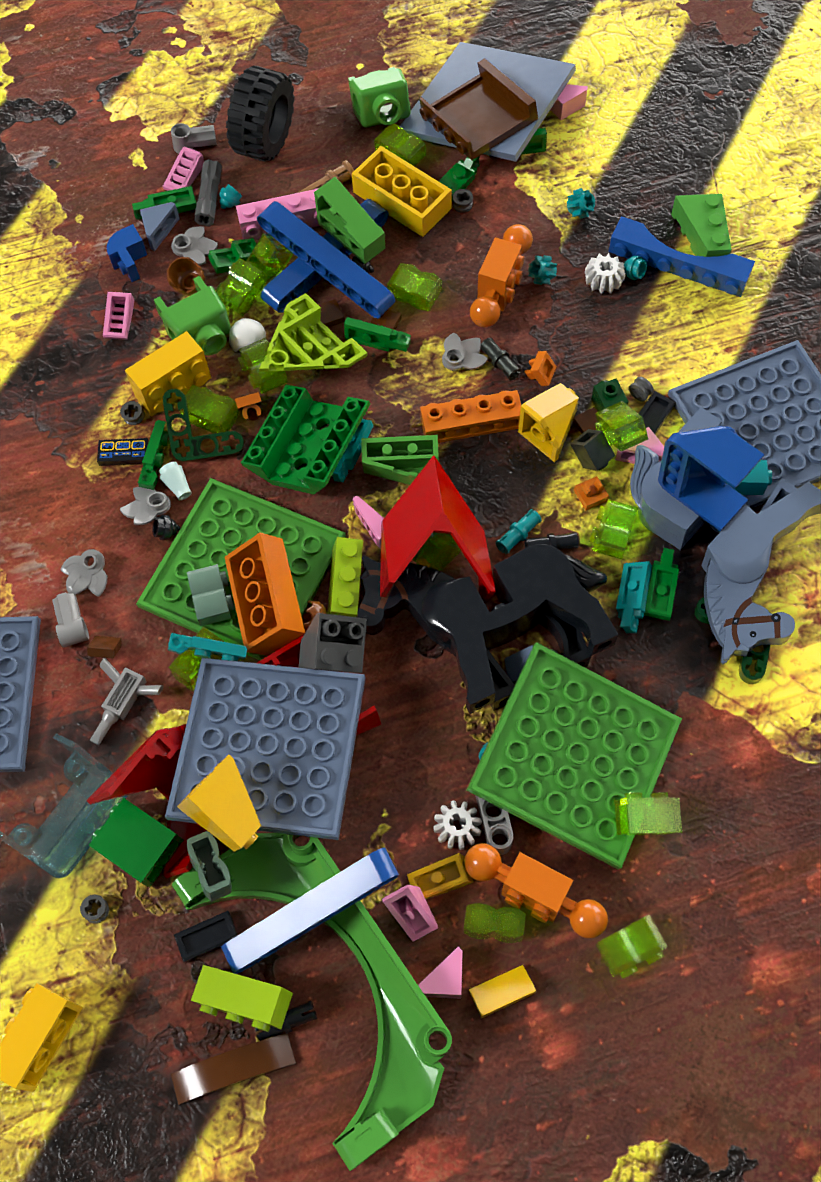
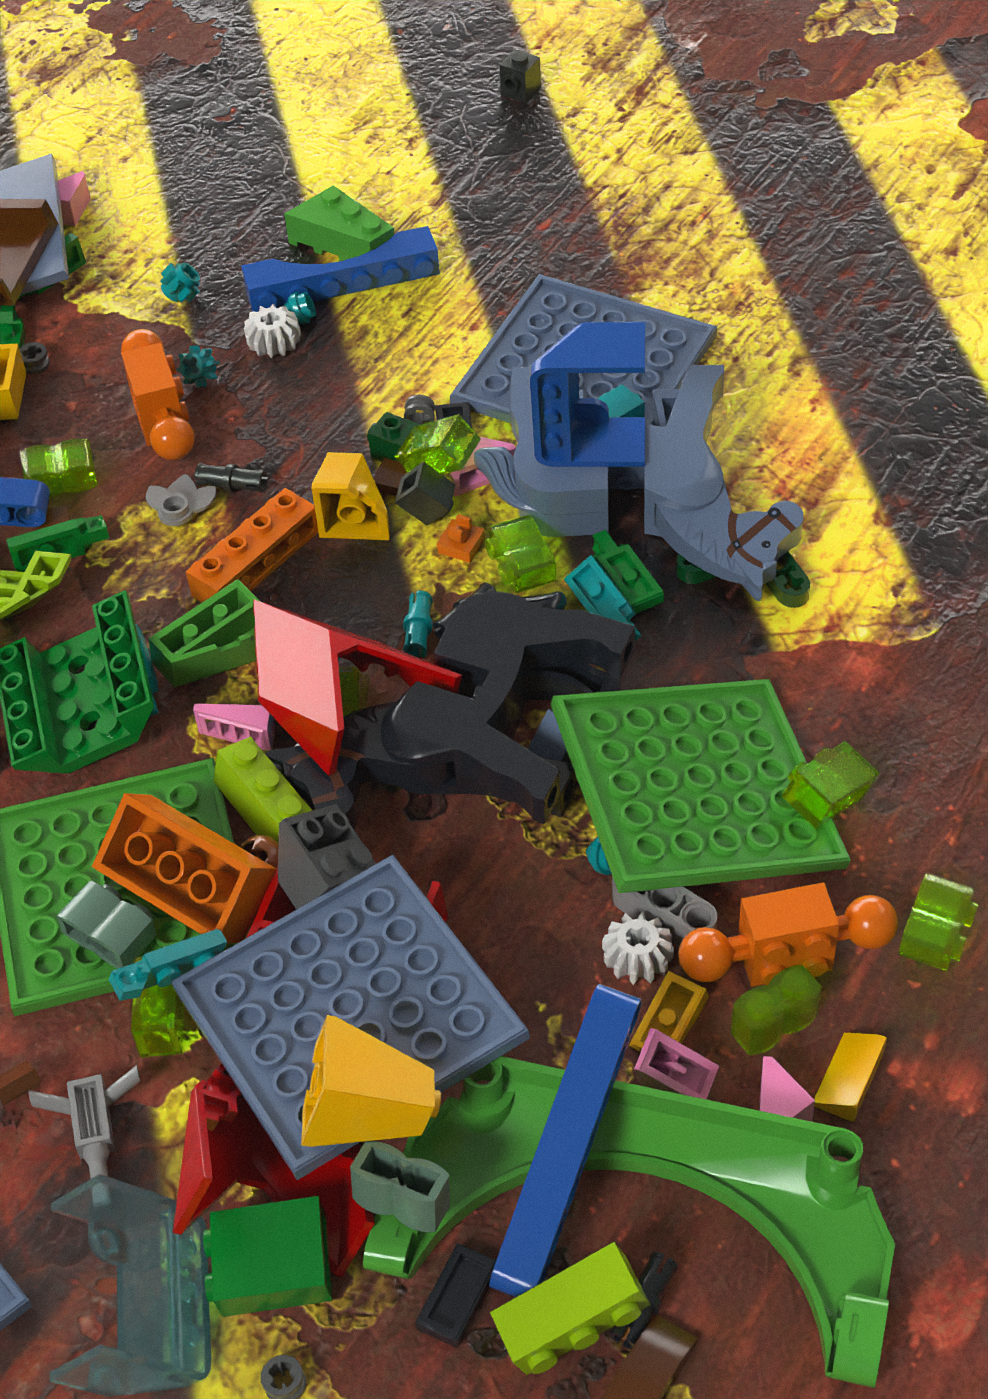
camera: 40 degrees left, 15 degrees down
orange tile [525,351,557,386] -> none

